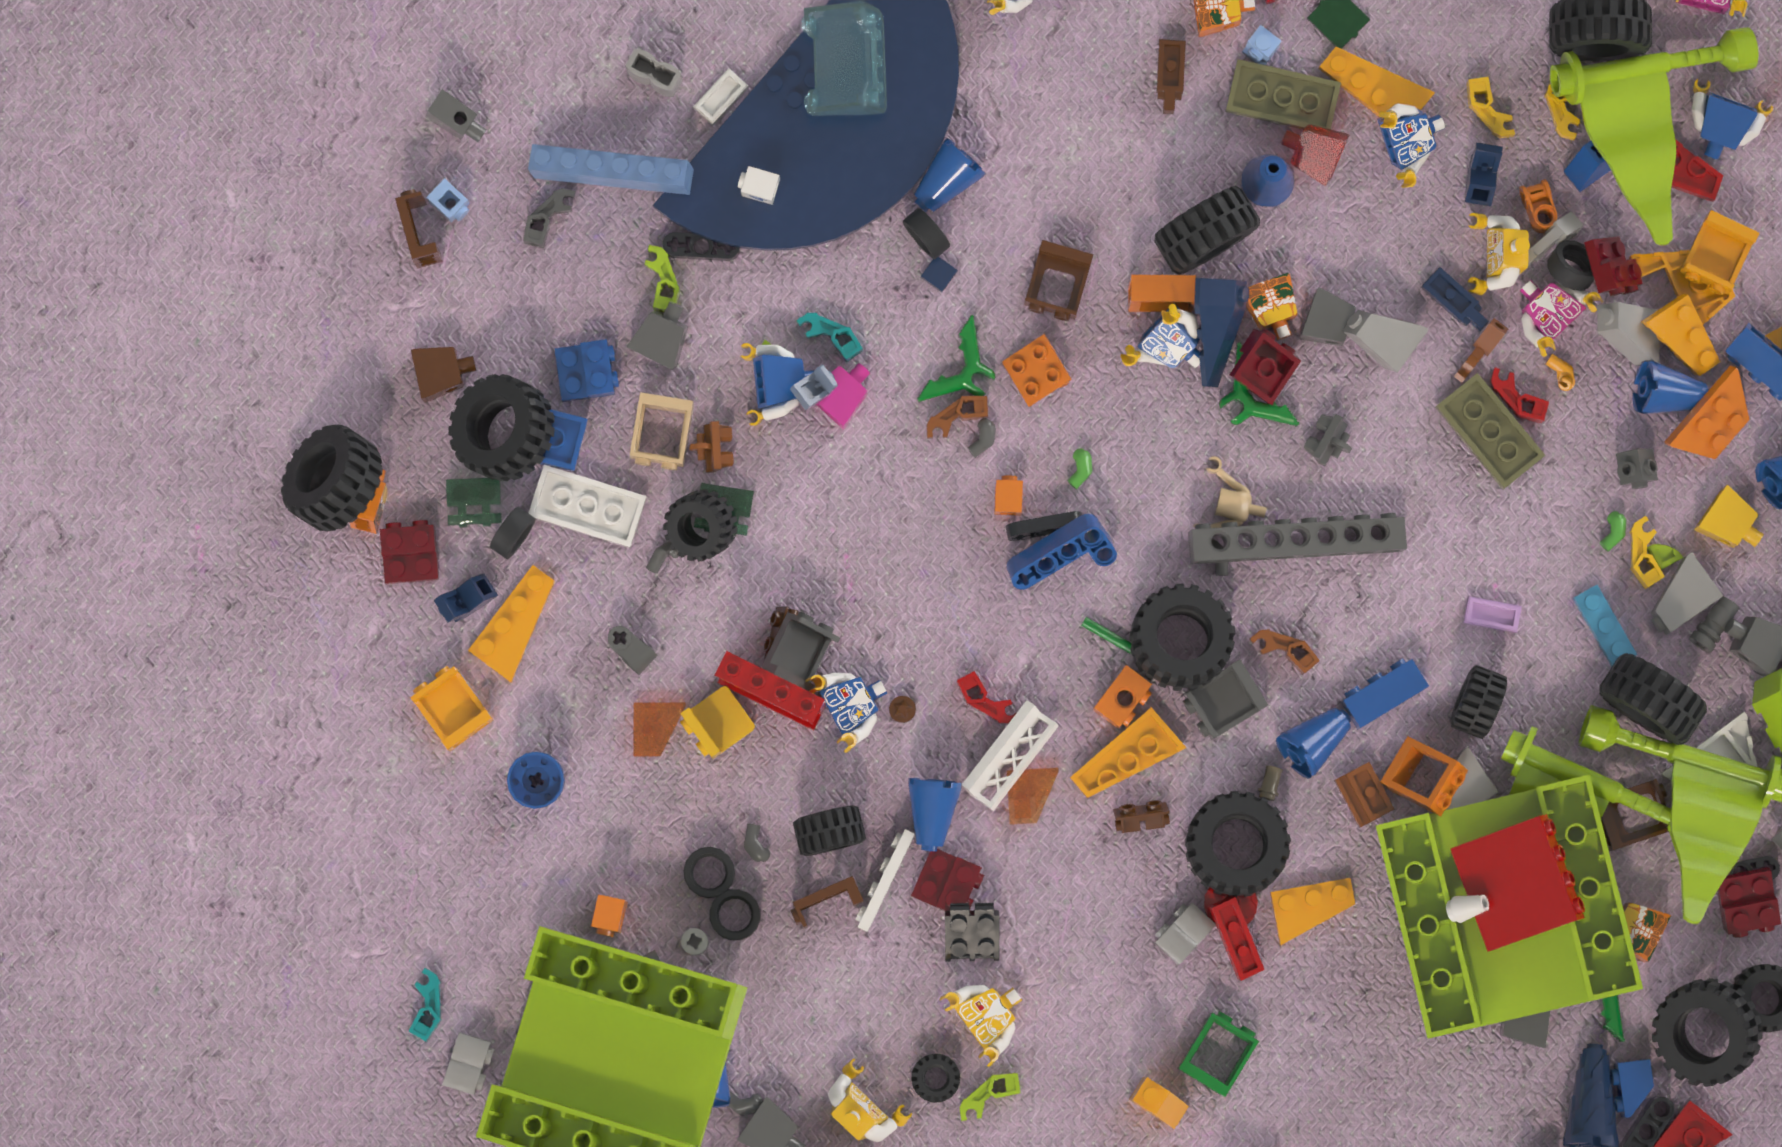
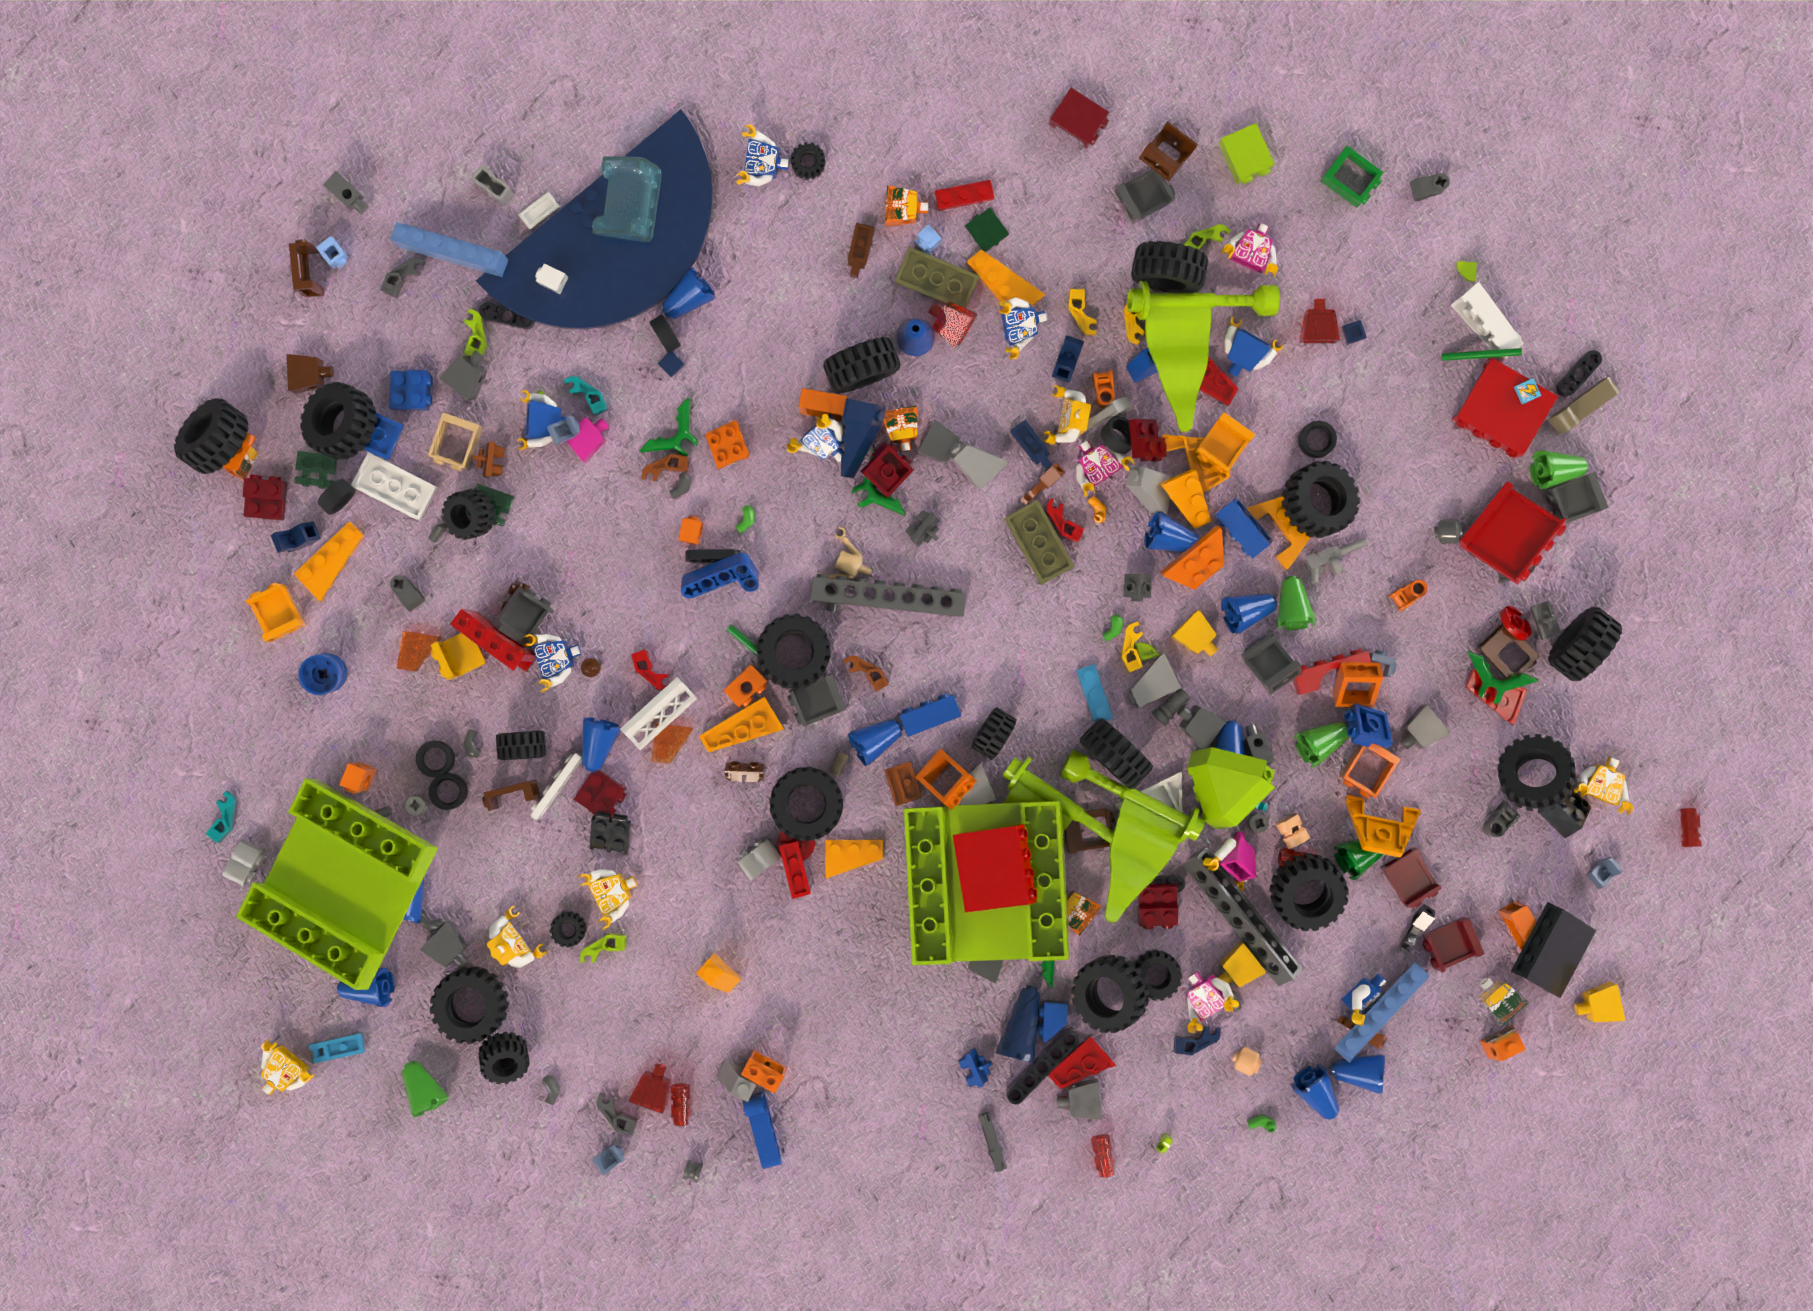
camera: 15 degrees right, 5 degrees up
reddish brown window [1024,240,1094,321] -> none
green window [1177,1011,1259,1097] -> none
white cone [1446,895,1489,923] -> none
lavender tile [1463,596,1522,633] -> none

